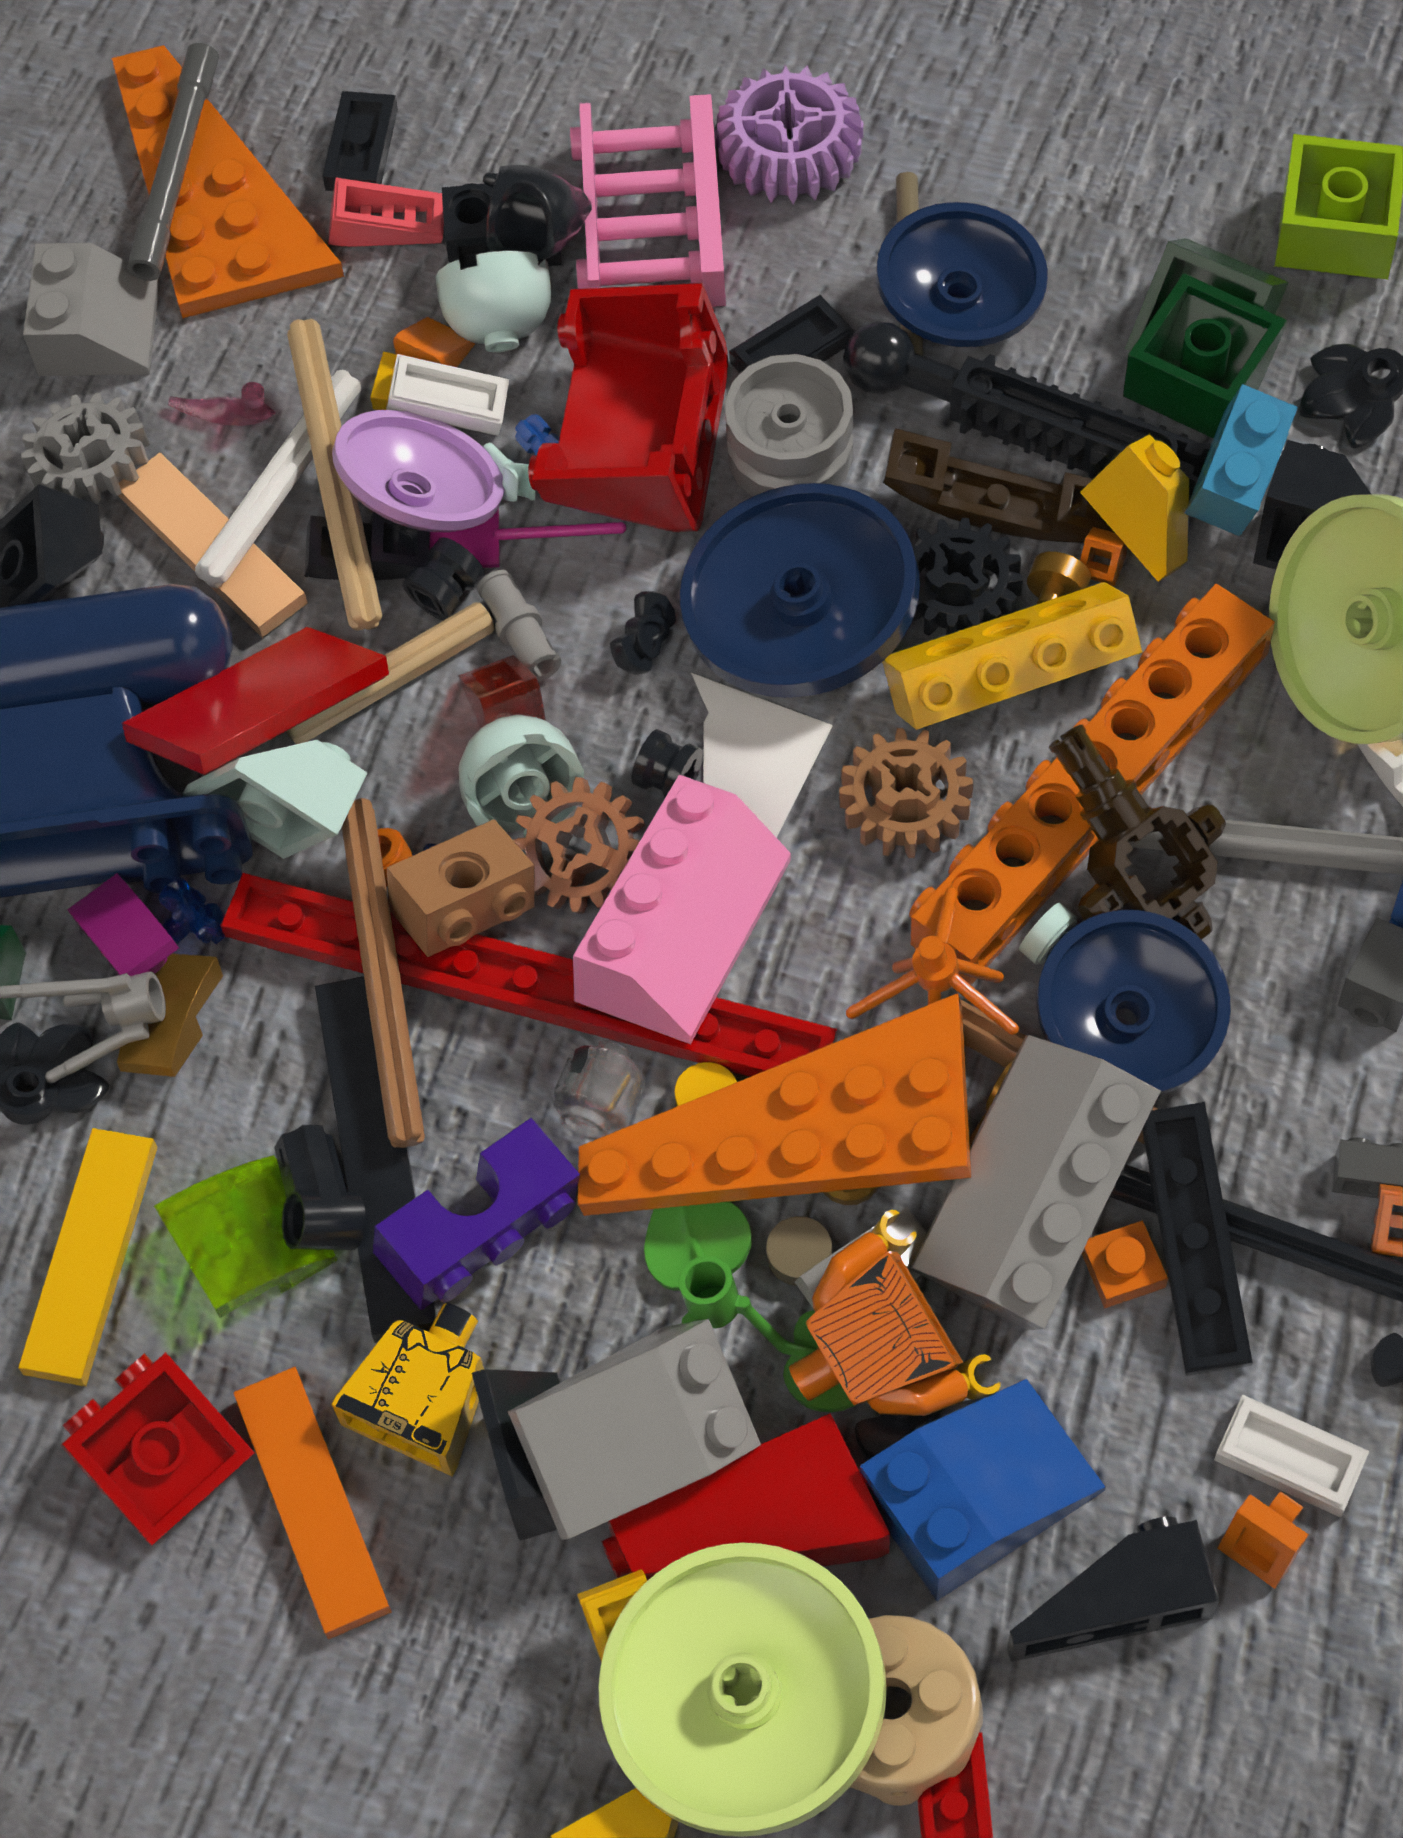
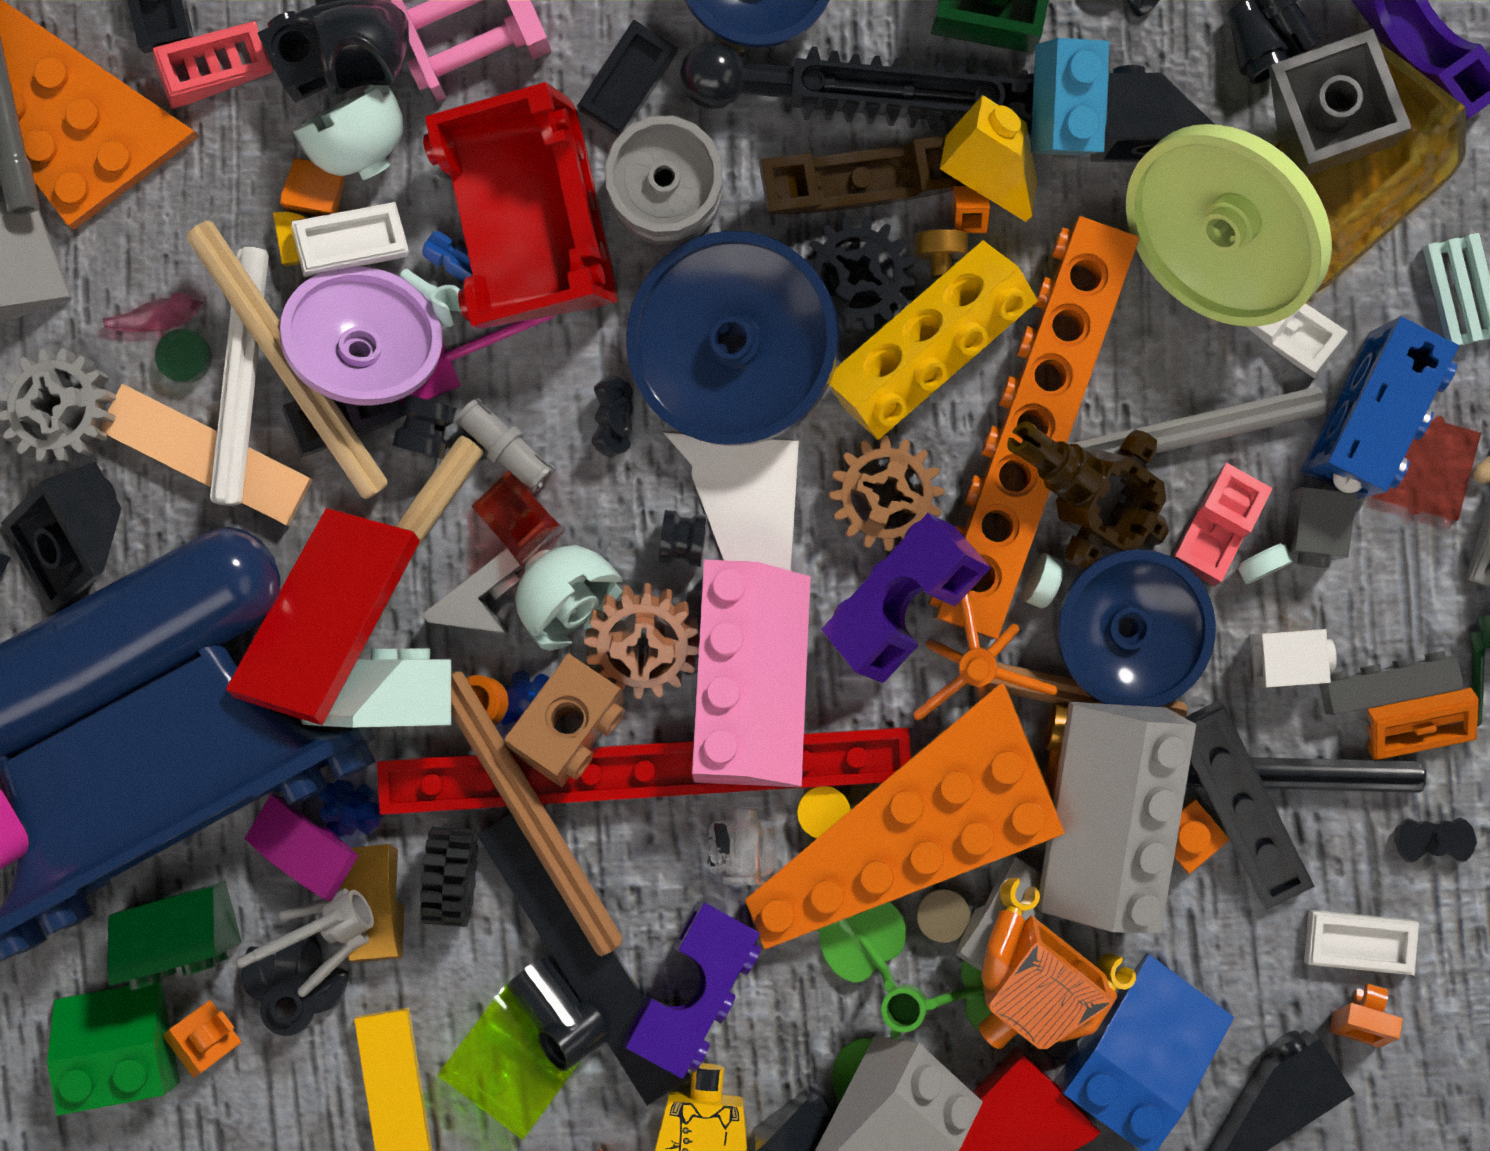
camera: 30 degrees left, 25 degrees up
none -> clear green tile [155,329,212,384]
none -> black tyre [420,826,478,927]
none -> light grey slope [422,548,525,633]
none -> dark purple arch [821,513,991,683]
none -> coral slope [1171,463,1273,587]
none -> light aqua tile [1237,543,1294,585]
none -> white brick [1250,629,1337,687]

